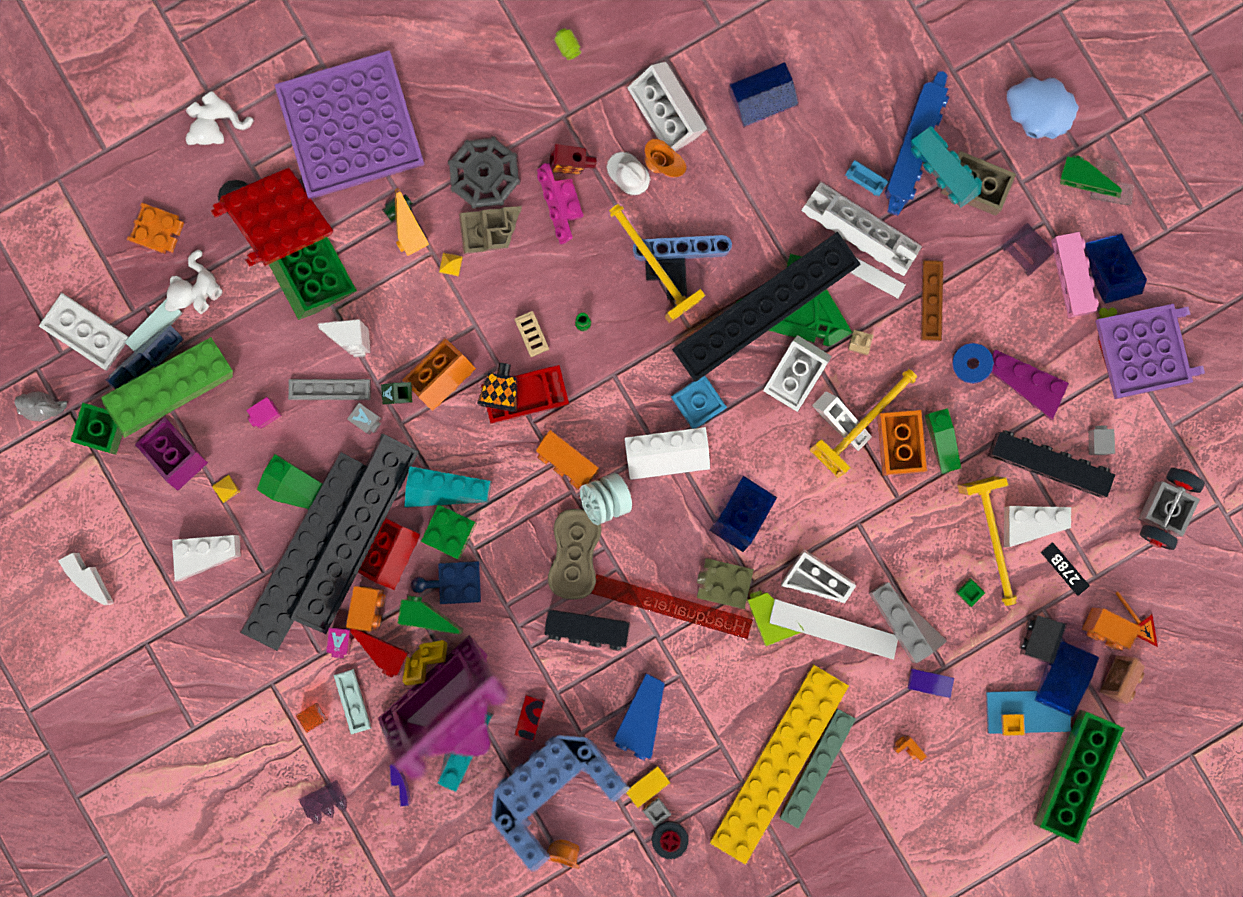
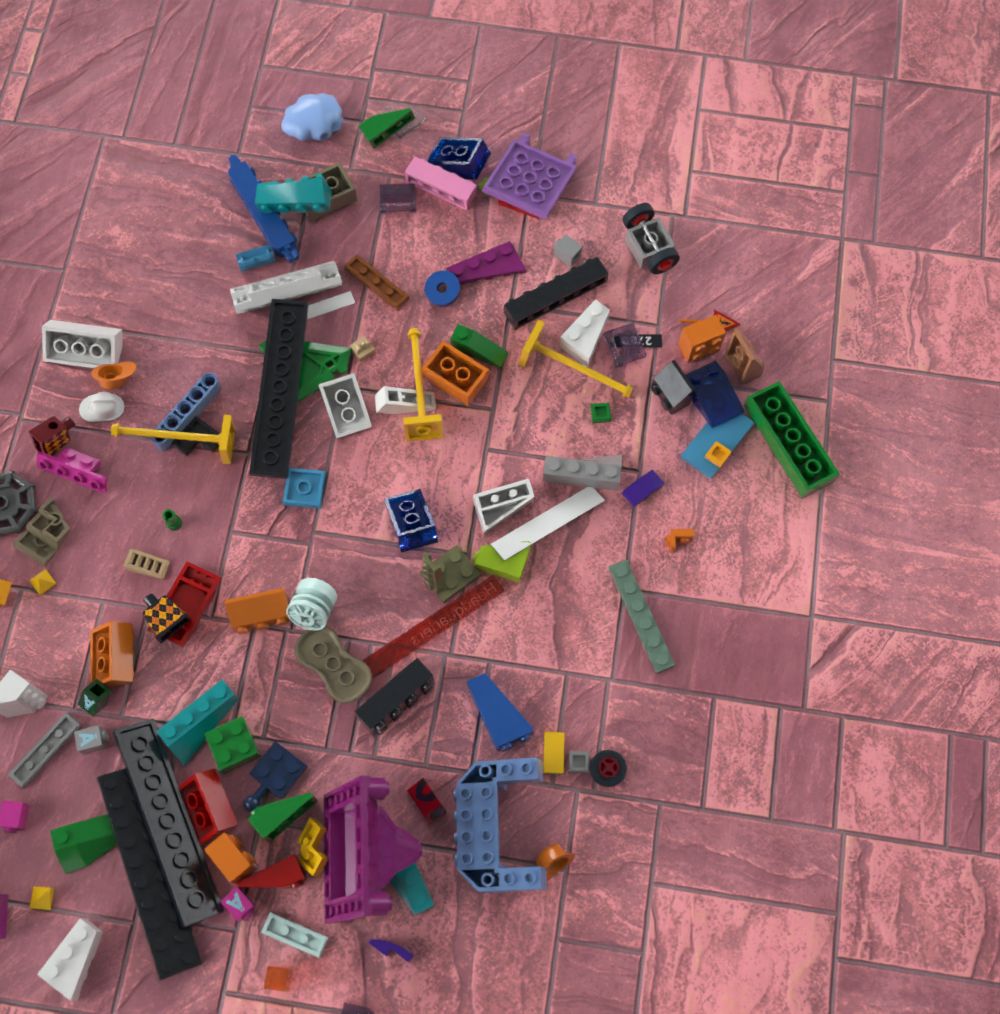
camera: 50 degrees left, 15 degrees down
white slope [625,427,710,480] -> none
yellow plate [710,665,849,865] -> none
clear blue slope [728,62,799,127] -> none
none -> clear purple plate [602,323,647,368]

